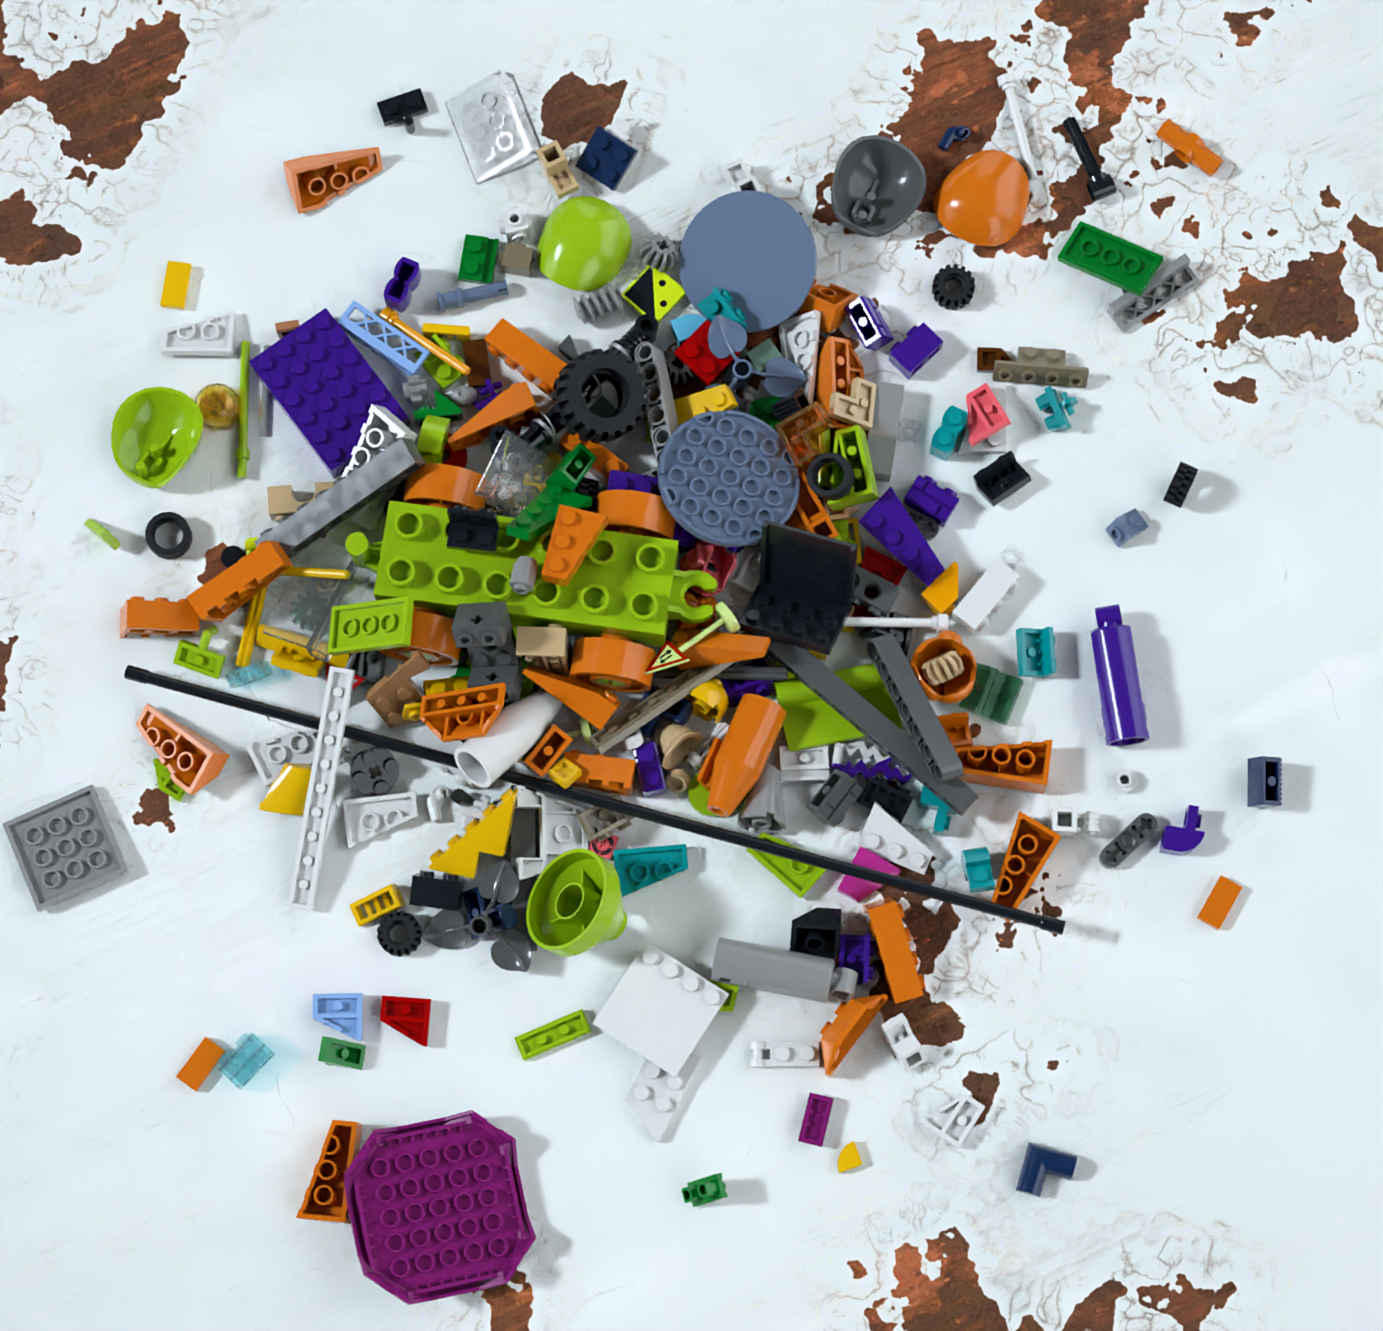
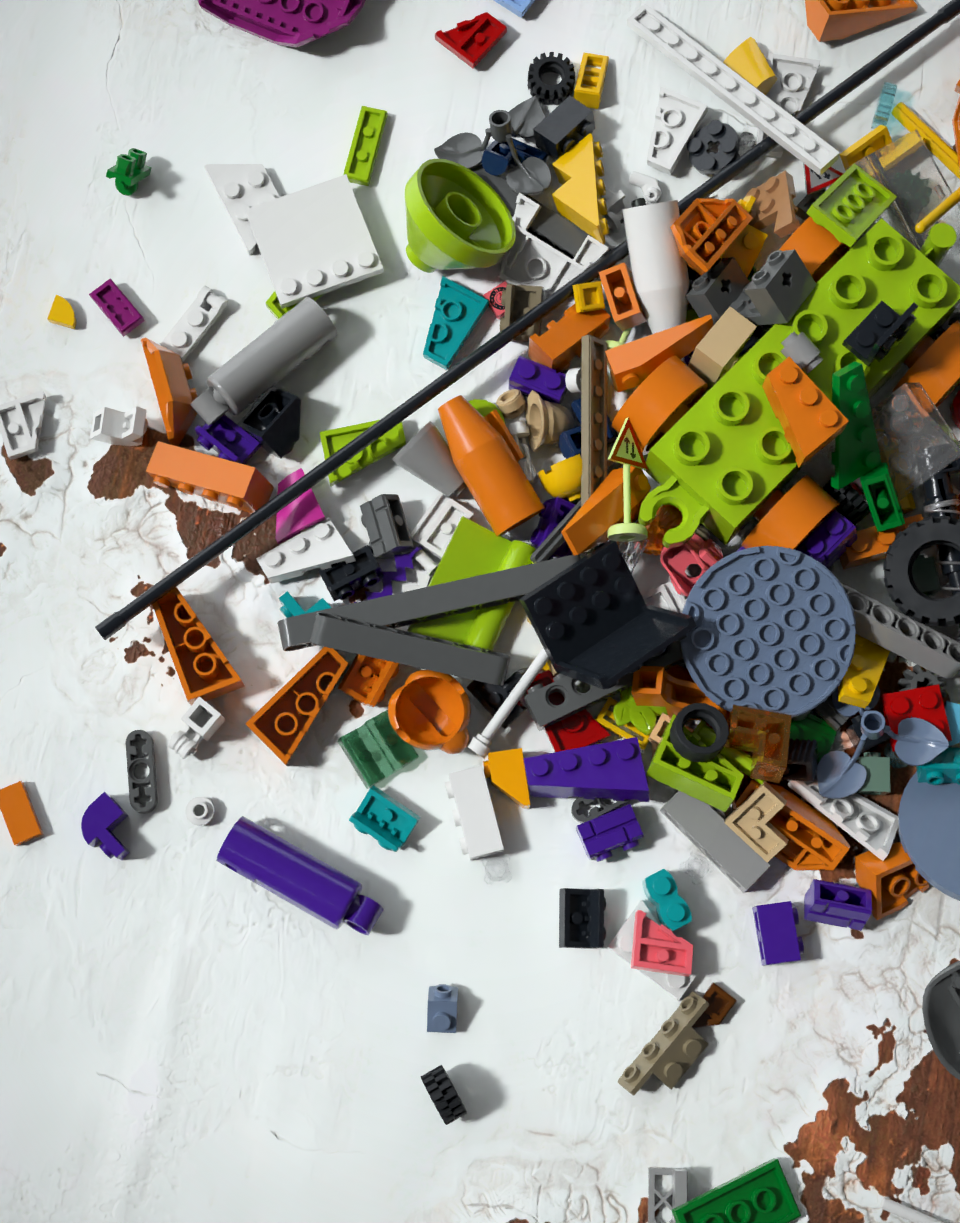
camera: 125 degrees right, 0 degrees up
lime plate [173,625,227,679] -> none
tan gear [922,651,964,686] -> none
black tyre [932,264,975,310] -> none
orange piece [933,150,1029,246] -> none
teal brick [961,846,995,893] -> none
teal hips [1035,386,1078,431] -> none
dark blue brick [1247,756,1283,808] -> none

